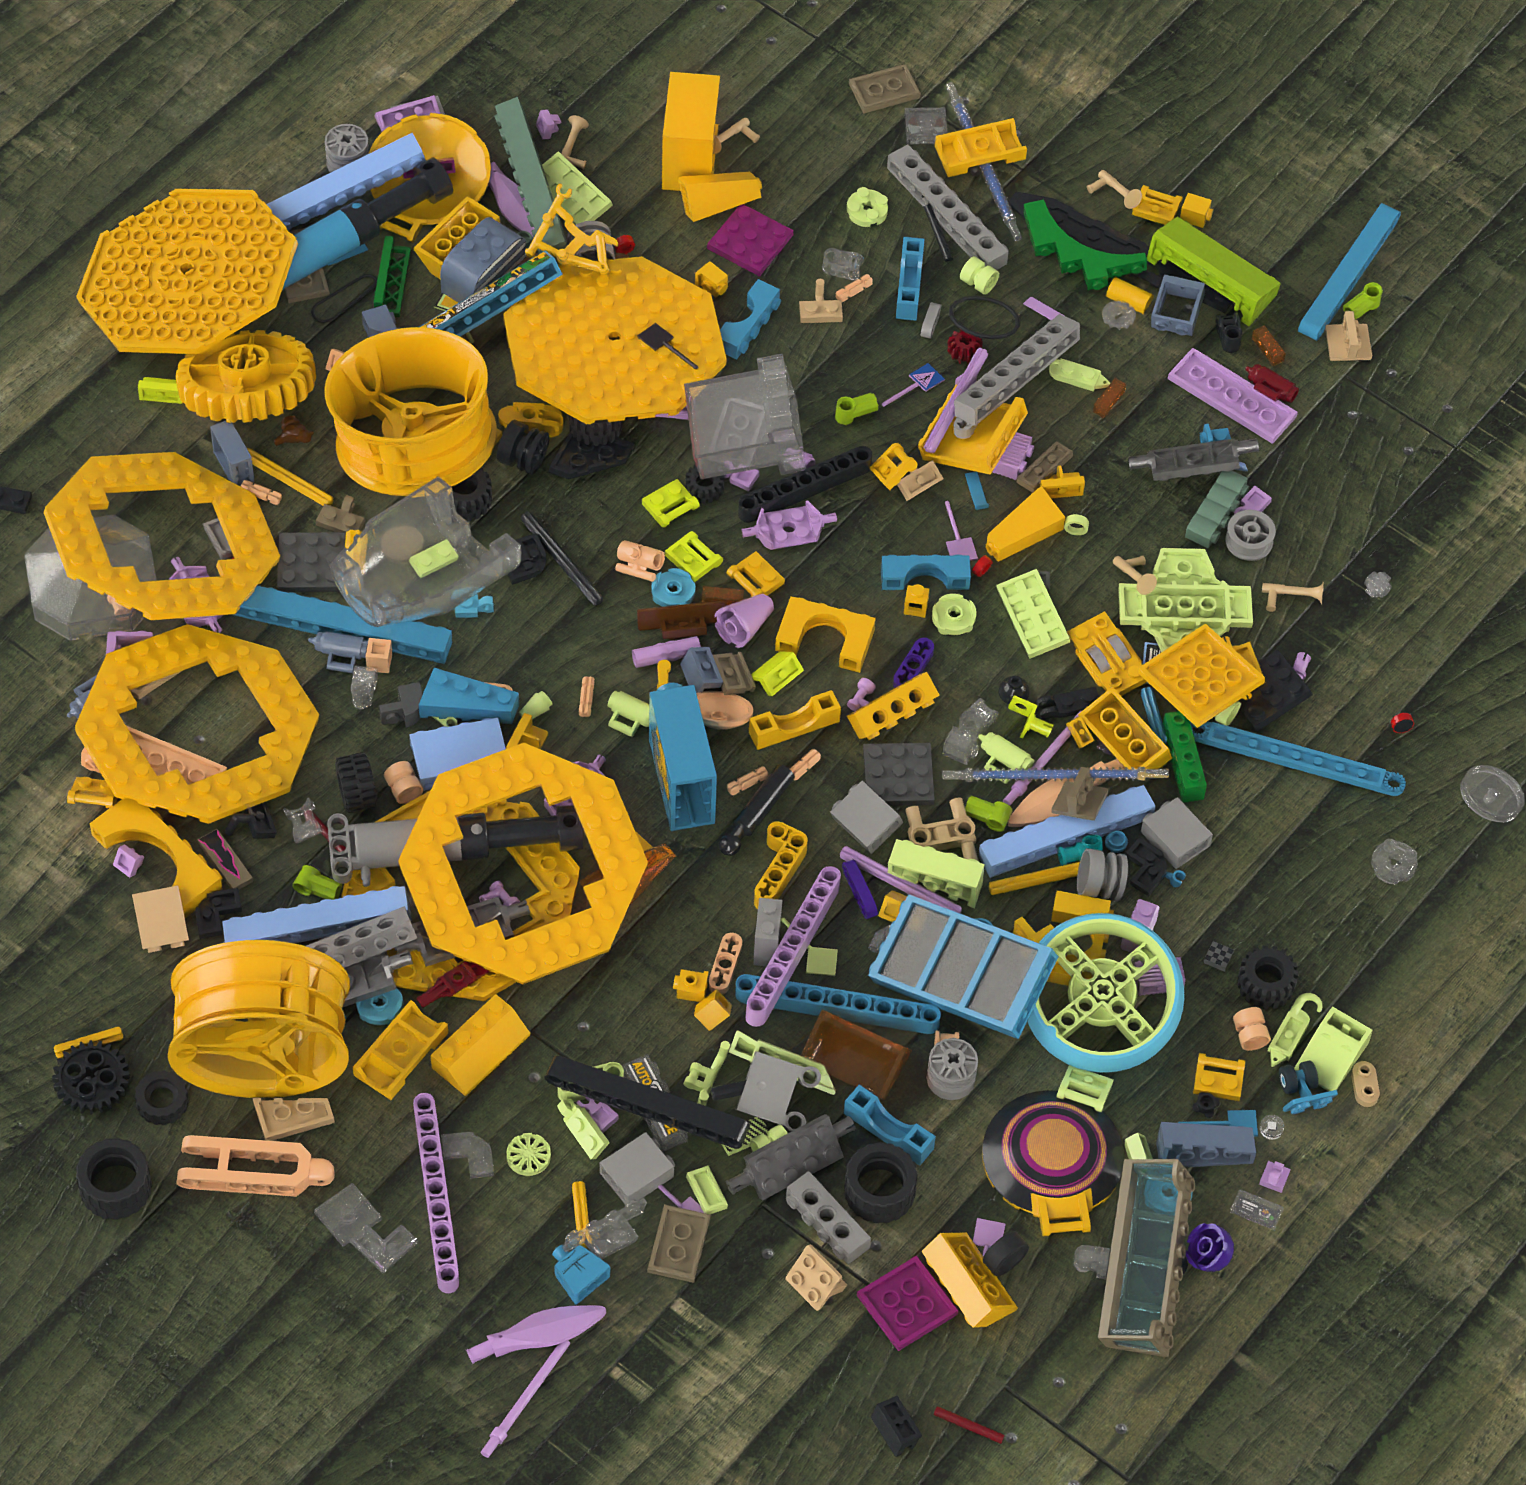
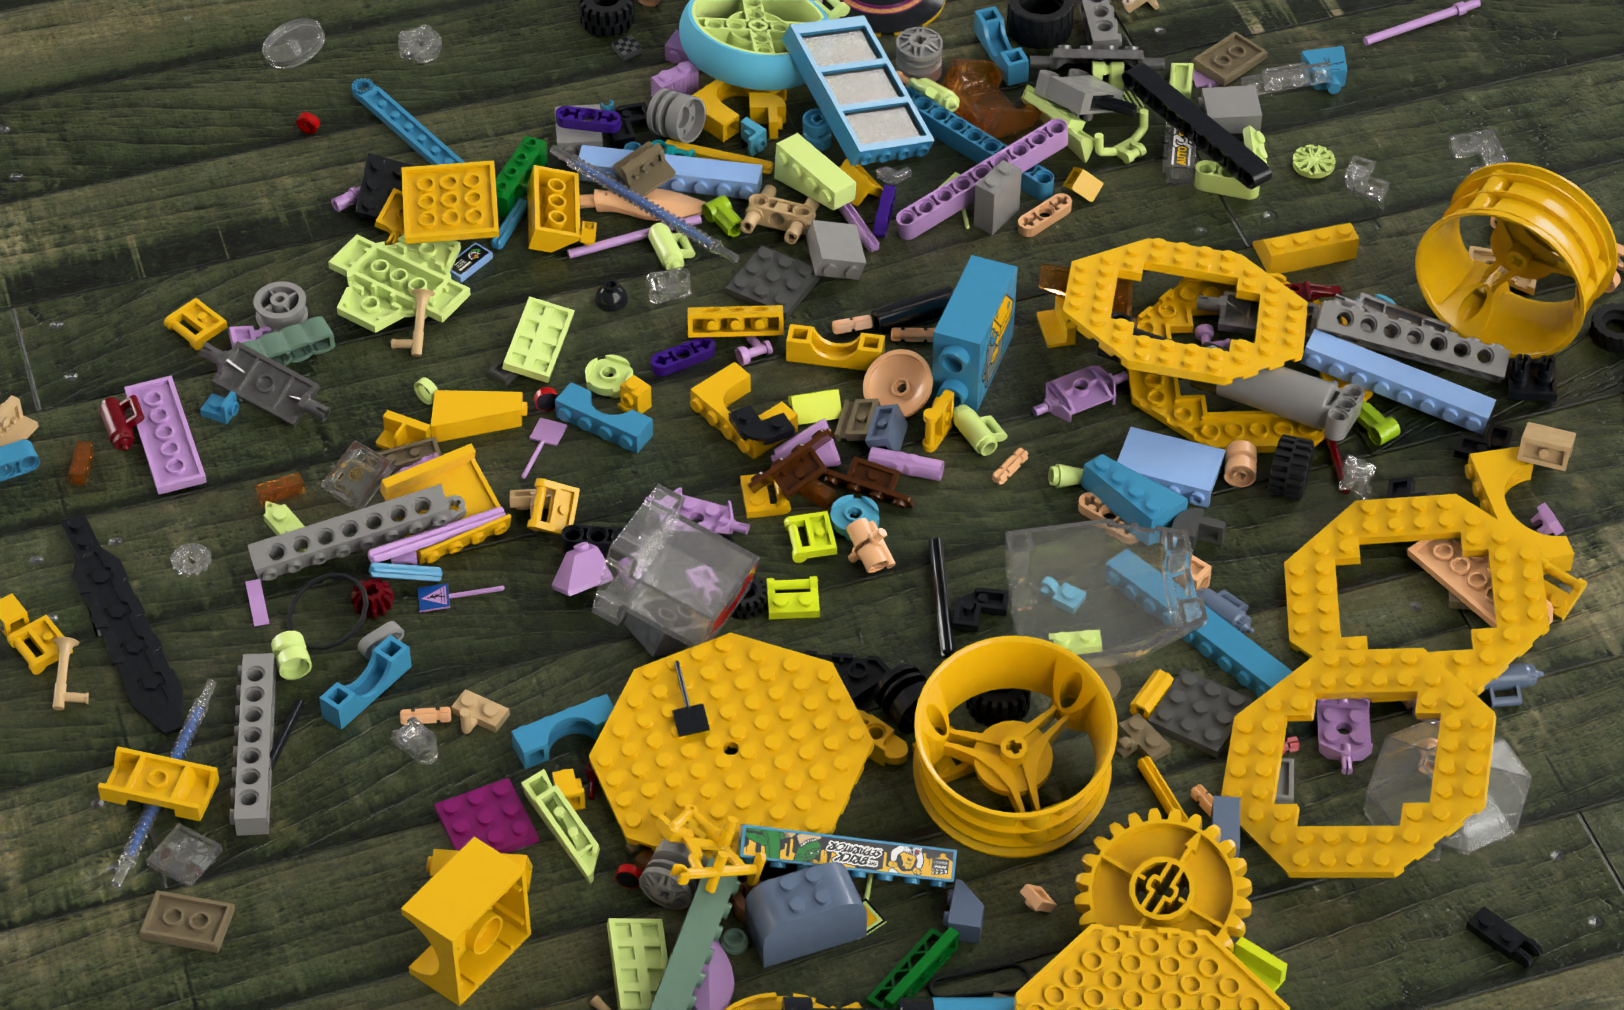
camera: 145 degrees left, 10 degrees down
tile [198,829,253,890] -> none
clear piece [351,666,378,709] -> none
yellow piece [353,1000,449,1100] -> none
lavender beam [413,1093,459,1293] -> none
yellow slope [414,196,500,280] -> none
lavender animal [466,1305,606,1364] -> none
yellow panel [506,713,548,749] -> none
yellow axle [572,1181,591,1248] -> none
yellow brick [673,969,709,1002] -> none
tan piece [713,118,760,154] -> none
yellow beam [754,821,808,909] -> none
lime piece [835,393,878,425] -> none
yellowish green plate [847,187,888,227] -> none
clear brick [943,726,979,765] -> none
dark azure piece [965,472,989,510] -> none
neon yellow bracket [1008,696,1054,739] -> none
green arch [1024,199,1147,290] -> none
black hinge [1036,686,1099,719] -> none
yellow piece [1067,611,1147,696] -> none
yellow brick [1106,277,1154,314] -> none
lime windscreen [1147,216,1281,326] -> none
sand blue window [1151,274,1205,336] -> none
black piece [1215,312,1242,353] -> none
tan piece [1262,582,1324,612] -> none
clear gear [1364,571,1392,598] -> none
none -> yellow plate [164,298,228,350]
none -> clear container [321,440,396,510]
none -> dark azure axle [369,562,443,582]
none -> yellowish green wedge [521,769,600,884]
none -> lavender slope [552,542,615,596]
none -> dark purple beam [556,106,621,133]
none -> black plate [729,405,795,445]
none -> medium azure bracket [740,117,767,157]
none -> reddish brown bracket [748,428,834,499]
none -> yellowish green piece [908,78,960,112]

